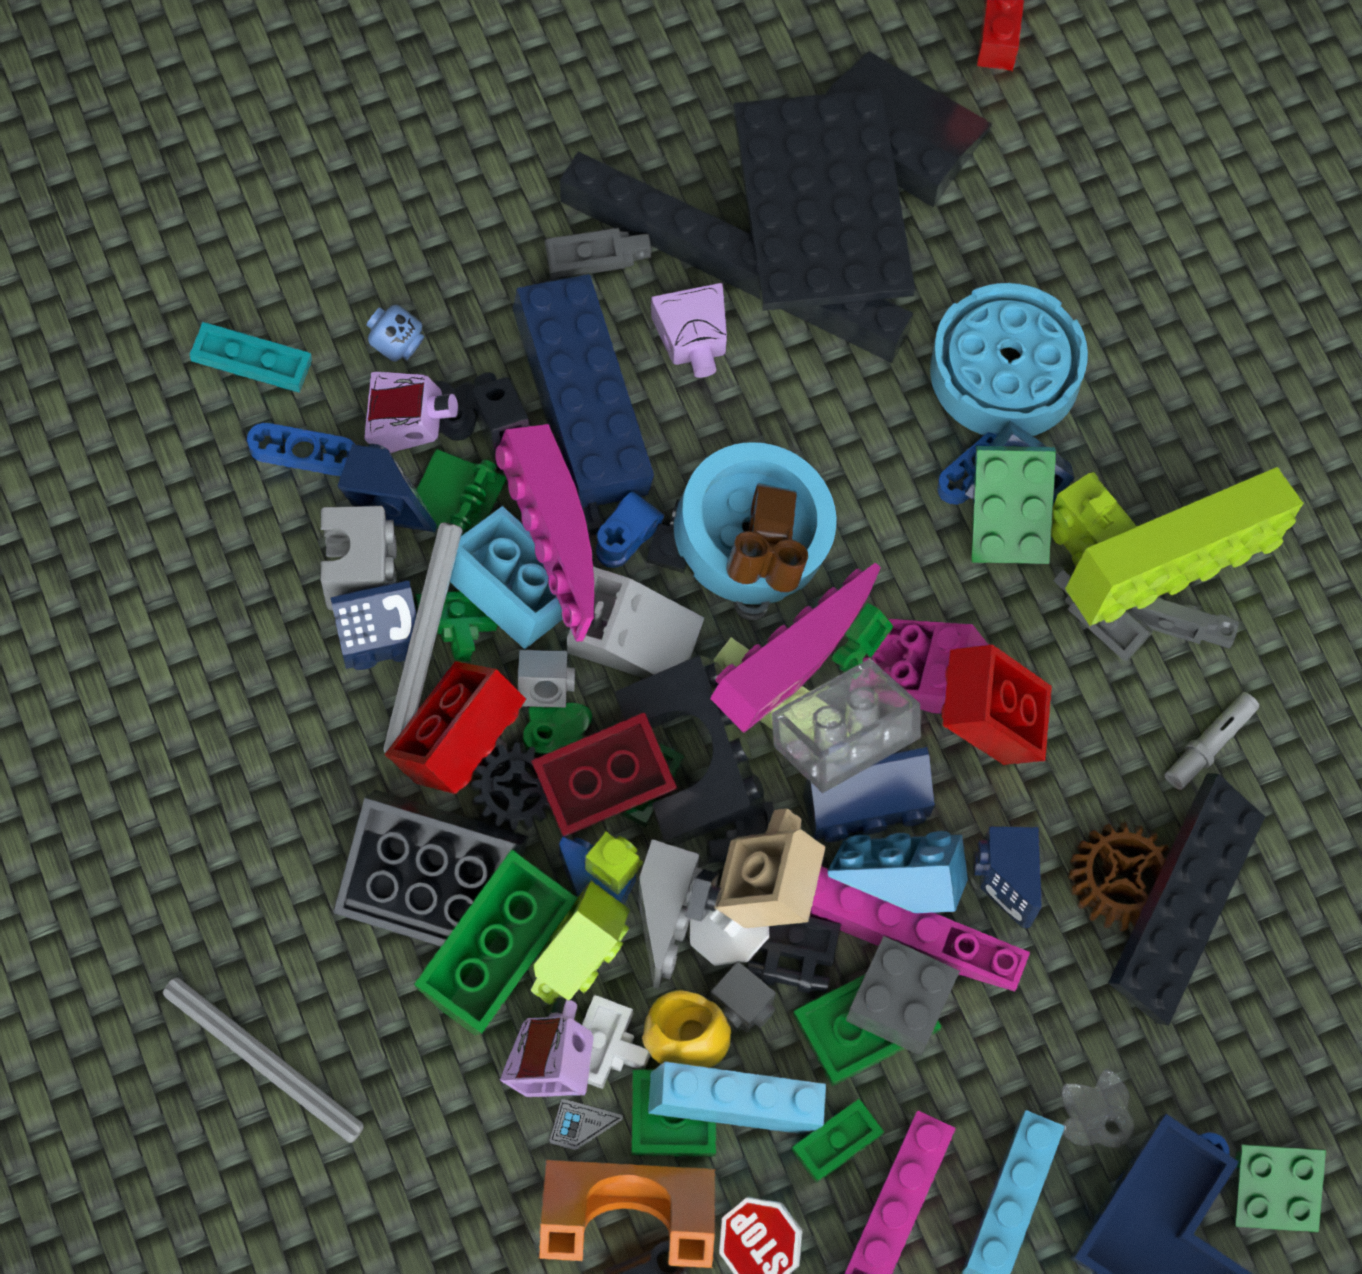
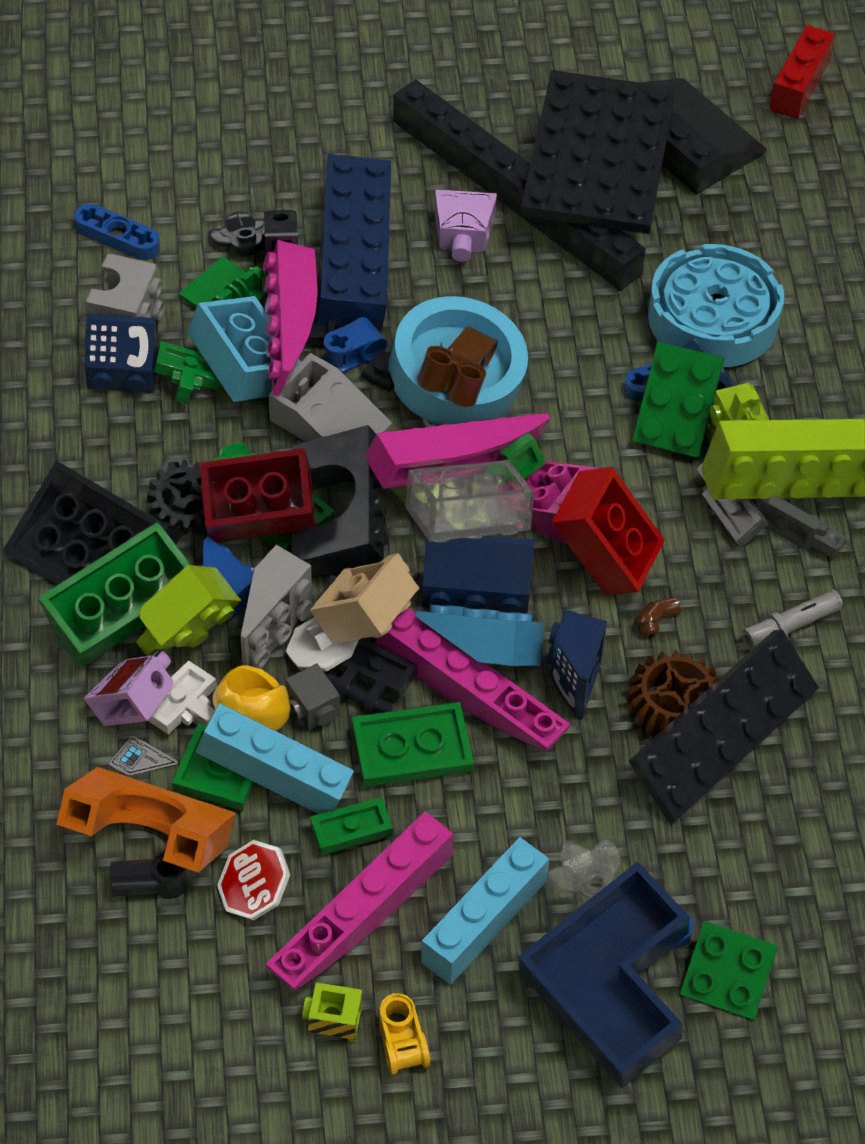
camera: 20 degrees right, 15 degrees down
teal plate [189,322,312,393] -> none
dark blue slope [337,443,437,532] -> none
lavender torso [364,372,458,453] -> none
medium blue head [366,305,425,362] -> none
light grey axle [383,523,462,752] -> none
red brick [384,661,527,794] -> none
light grey brick [518,650,575,708] -> none
dark grey hinge [545,228,651,279] -> none
lime brick [585,832,643,895] -> none
plate [685,869,722,921] -> none
dark grey brick [846,936,960,1056] -> none
none -> reddish brown arm [637,597,681,635]

